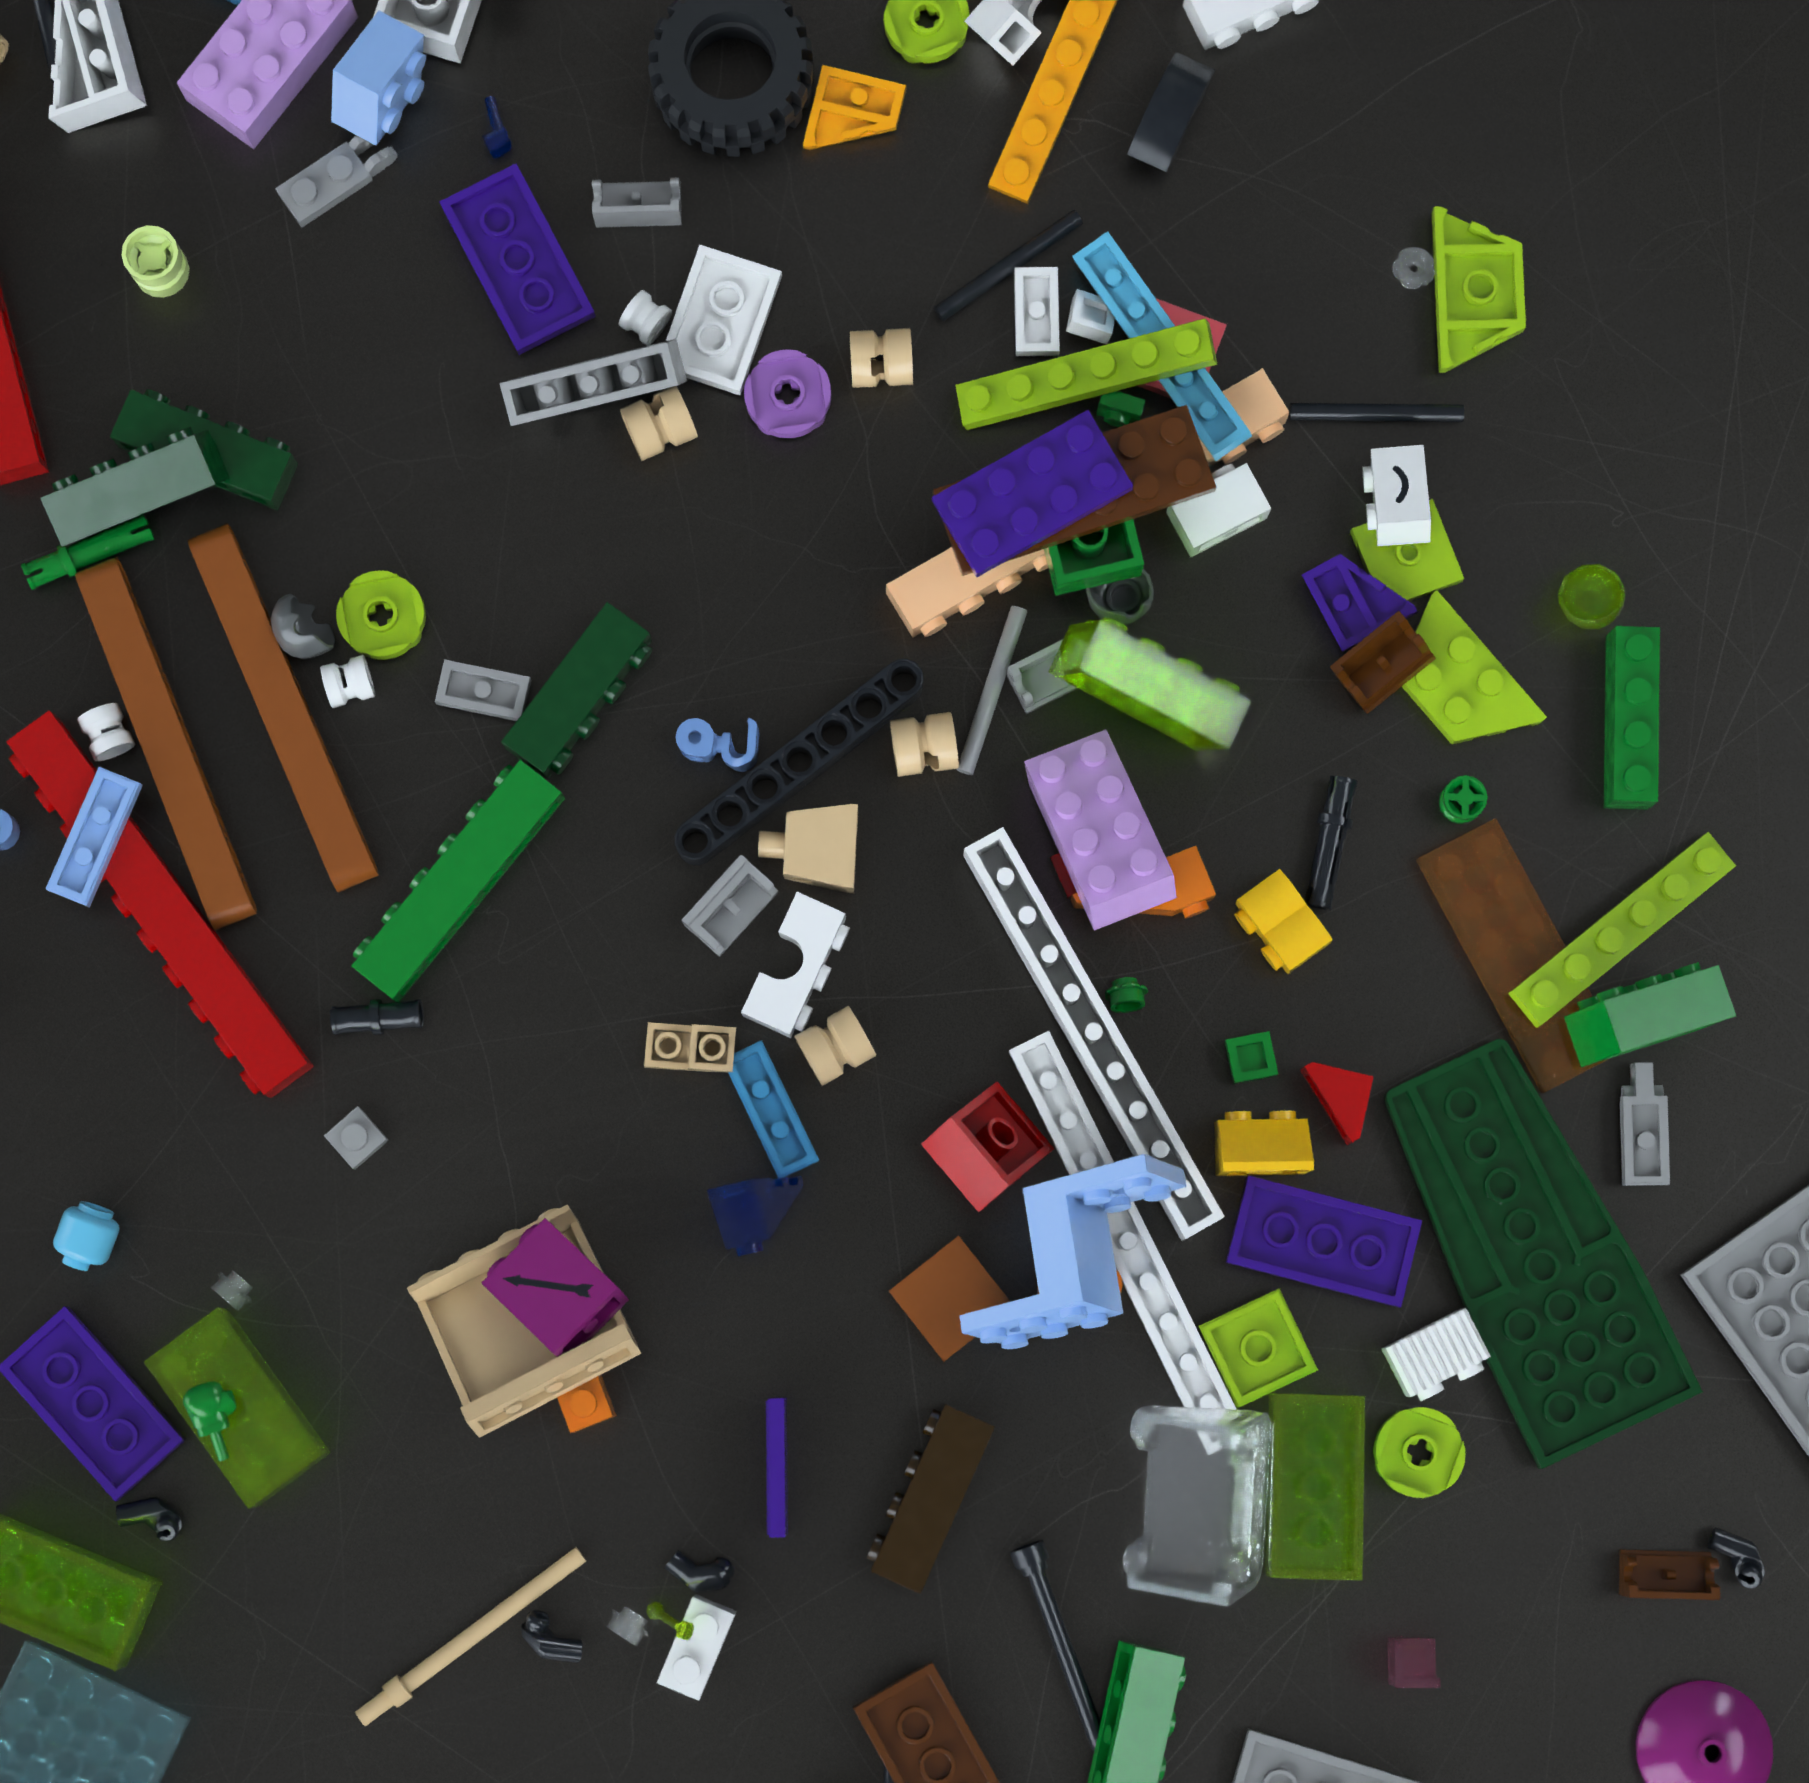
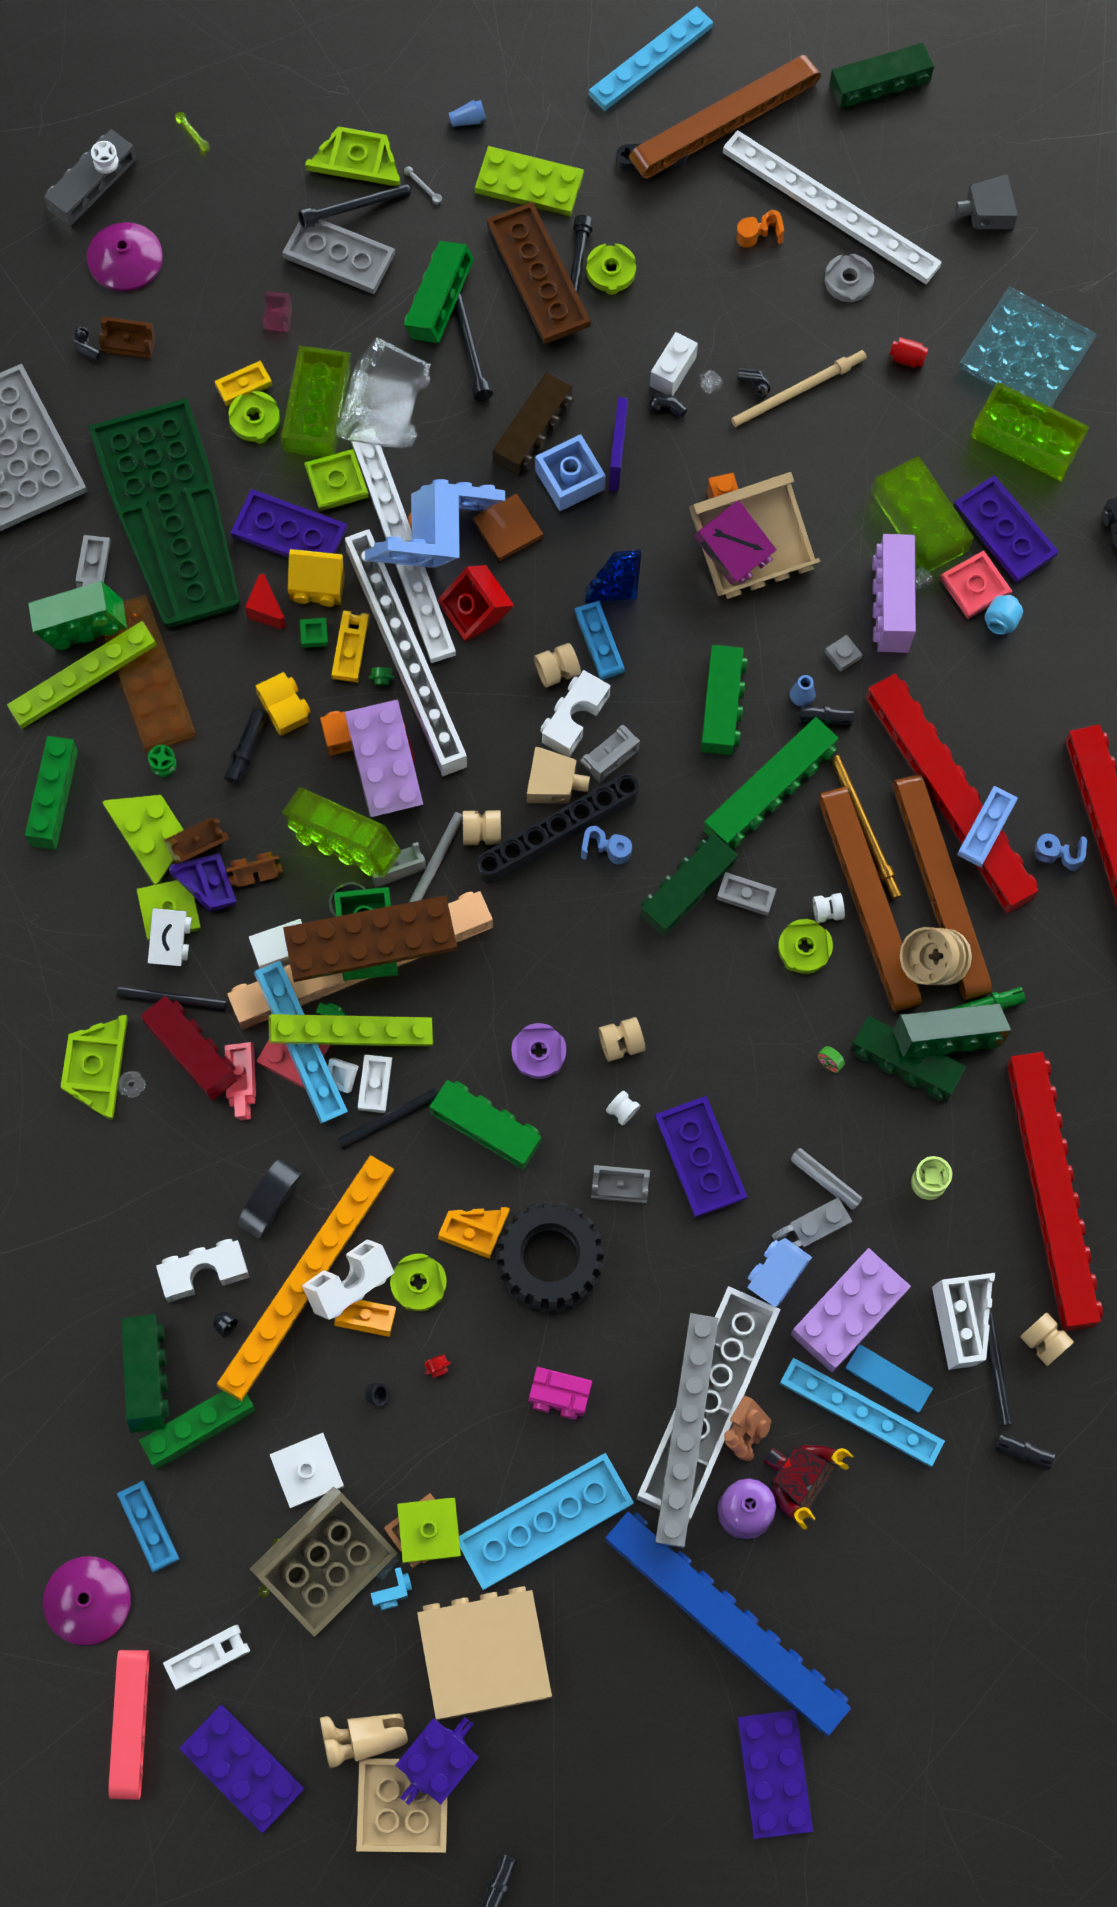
camera: 175 degrees left, 10 degrees down
white wheel [77,703,135,761] -> none
black arm [116,1497,182,1541] -> none
green piece [183,1381,237,1461] -> none
dark grey hair [271,594,335,659] -> none
clear blue hand [482,96,512,159] -> none
light grey brick [499,339,687,426] -> none
tan slope [644,1022,736,1072] -> none
clear neon green hinge [646,1602,694,1641] -> none
white plate [666,245,782,395] -> none
tan wheel [850,328,913,388] -> none
dark purple plate [932,410,1133,578] -> none
white brick [1381,1308,1491,1401] -> none
clear neon green hair [1558,564,1626,630] -> none
none -> dark red brick [140,995,238,1101]
none -> yellow plate [214,360,272,406]
none -> coral hinge [225,1042,256,1121]
none -> dark orange hinge [226,851,283,888]
none -> yellow plate [331,610,370,683]
none -> green brick [429,1080,541,1170]
none -> light blue brick [535,434,606,511]
none -> green brick [701,645,747,755]
none -> medium blue cone [790,675,816,706]
none -> light grey axle [791,1148,862,1210]
none -> bright green tile [817,1046,845,1073]
none -> pearl gold bar [830,755,902,900]
none -> lavender brick [872,534,916,653]
none -> red brick [889,337,928,368]
none -> tan wheel [900,927,972,985]
none -> coral plate [939,550,1012,619]

